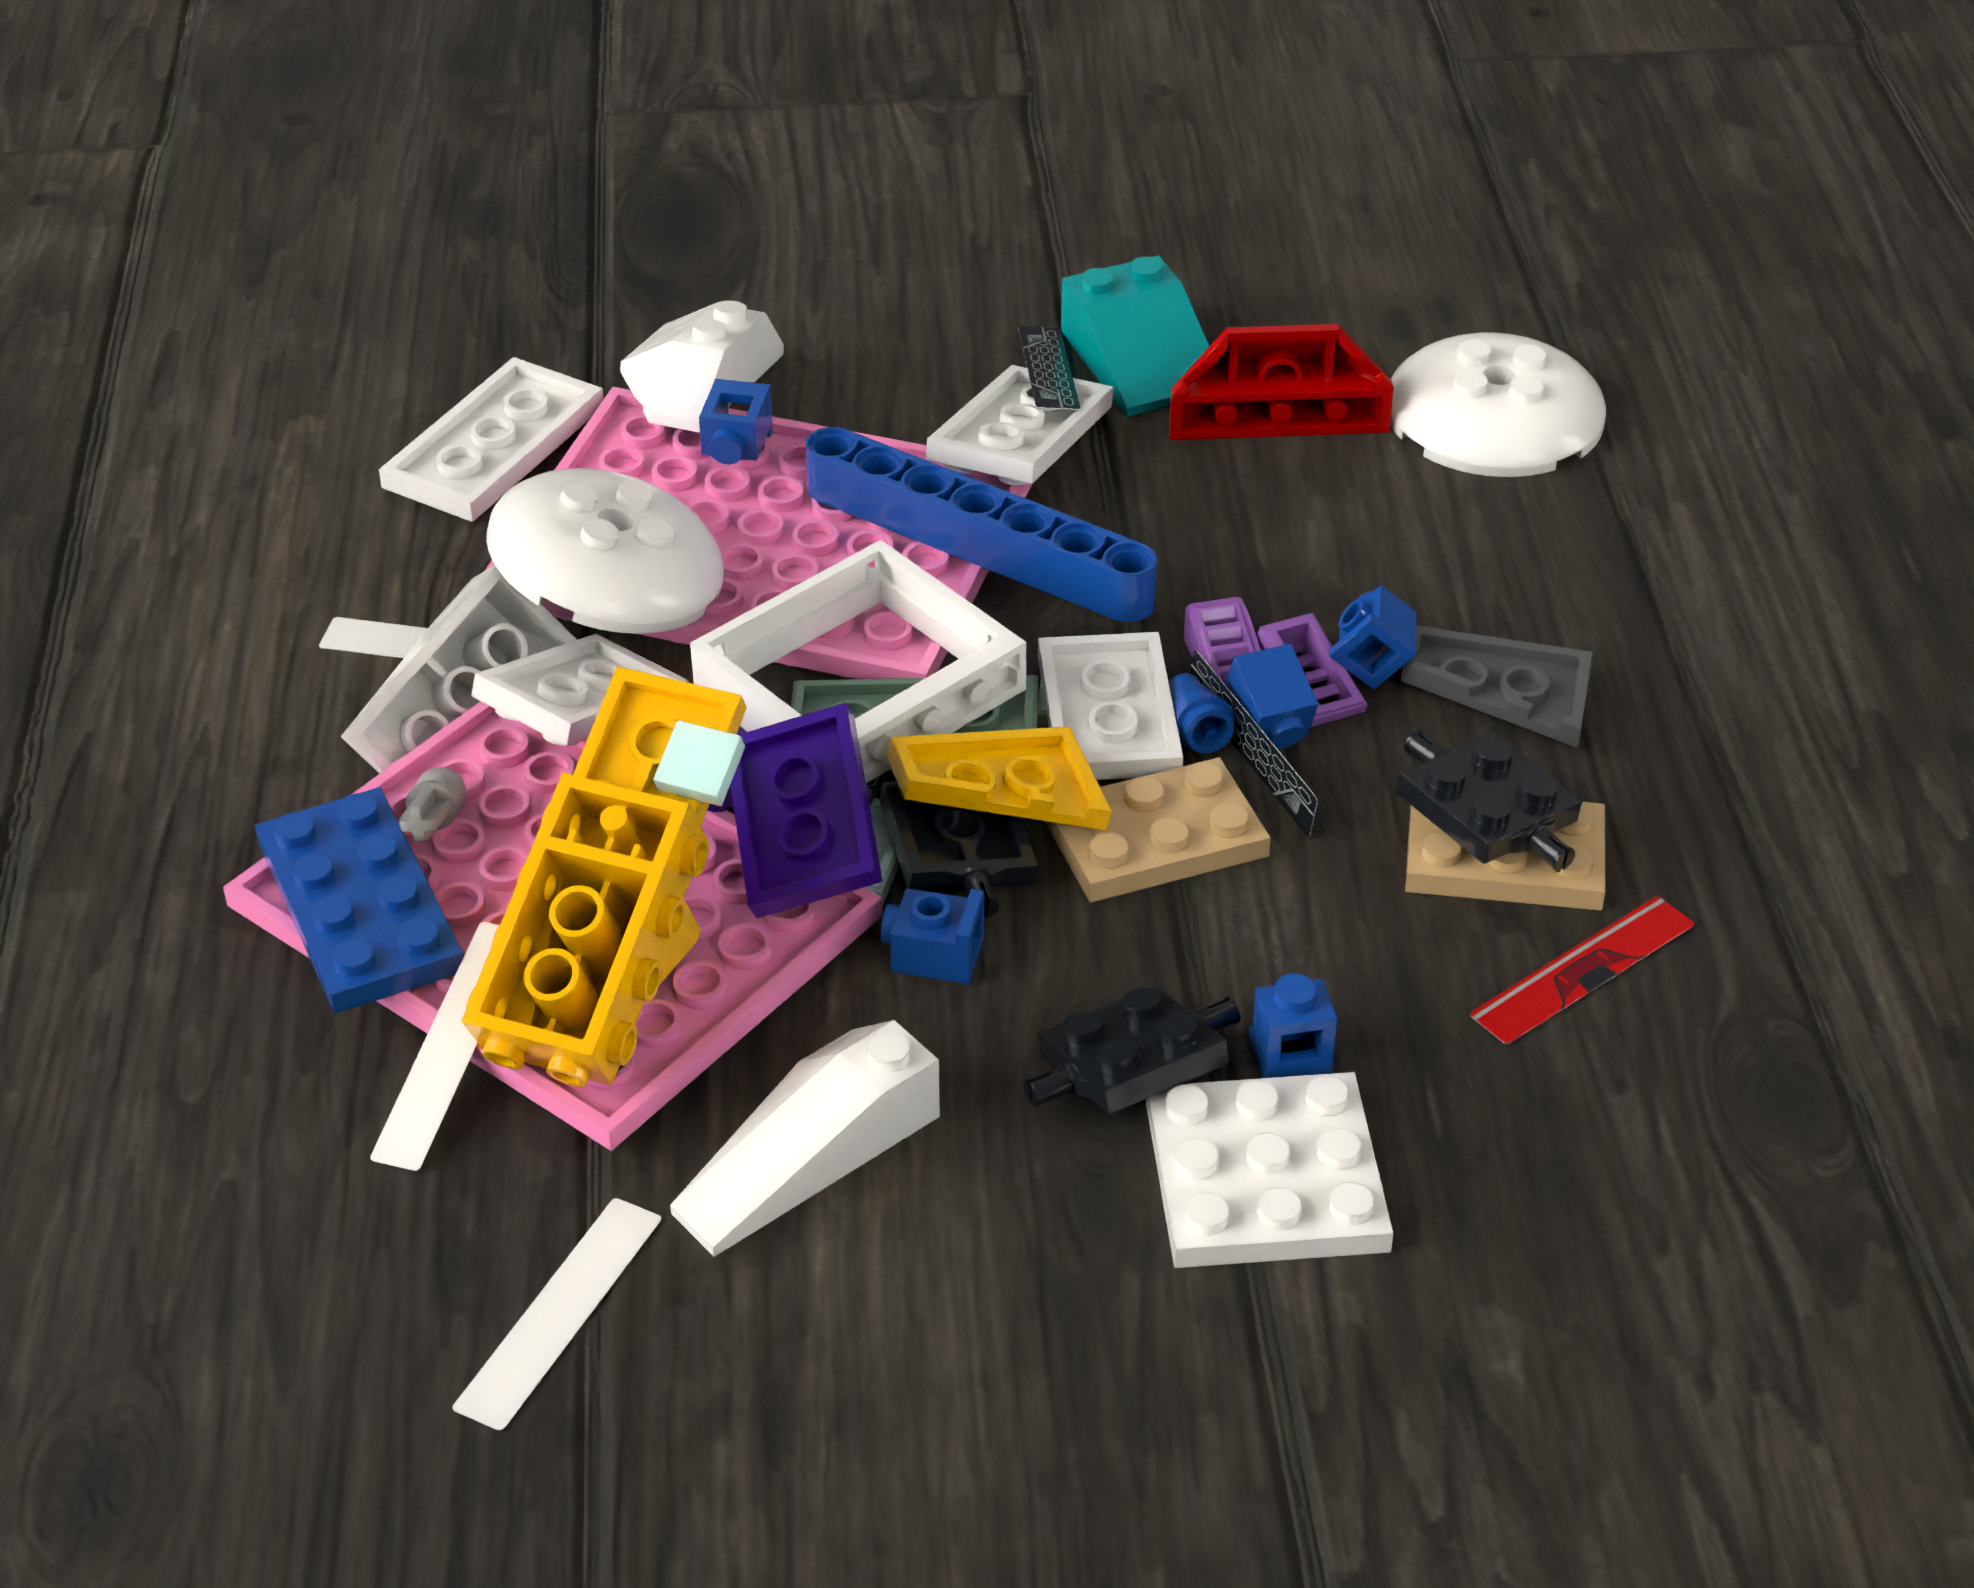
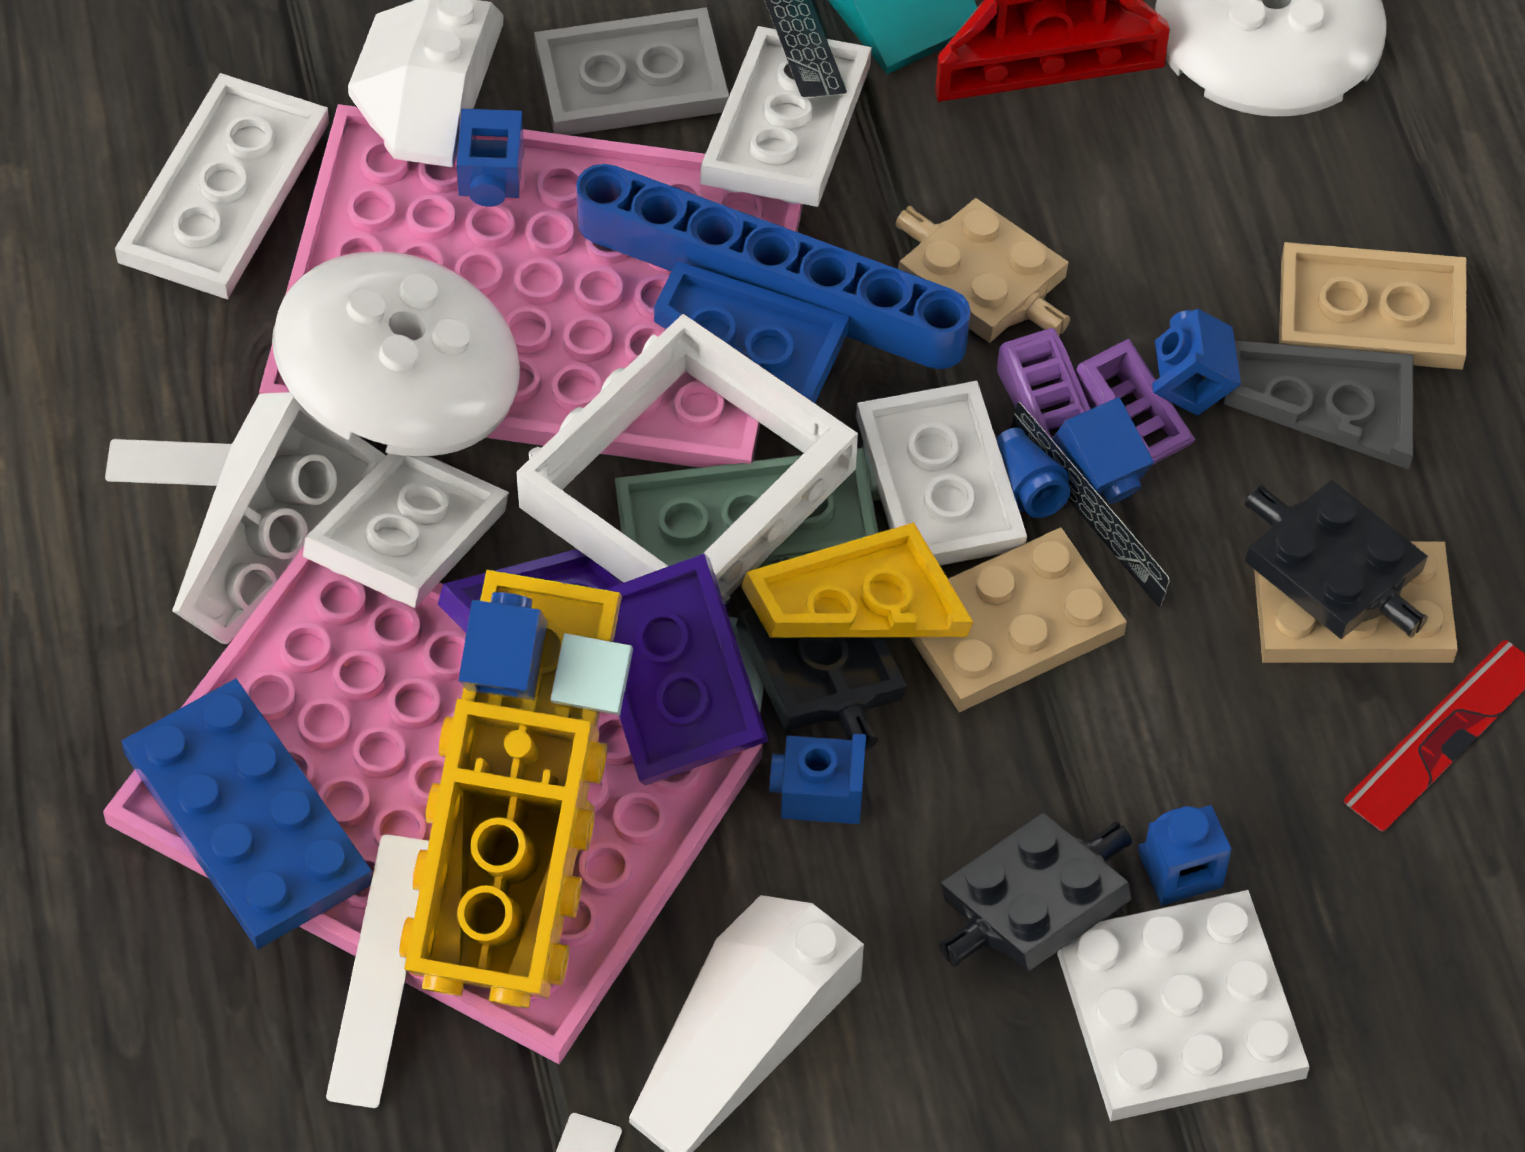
camera: 10 degrees left, 15 degrees up
light grey axle [399,767,466,842] -> none
none -> blue brick [458,592,548,701]
none -> light grey plate [534,7,729,135]
none -> blue wing [654,261,850,403]
none -> tan plate [896,198,1070,343]
none -> tan plate [1279,242,1466,370]

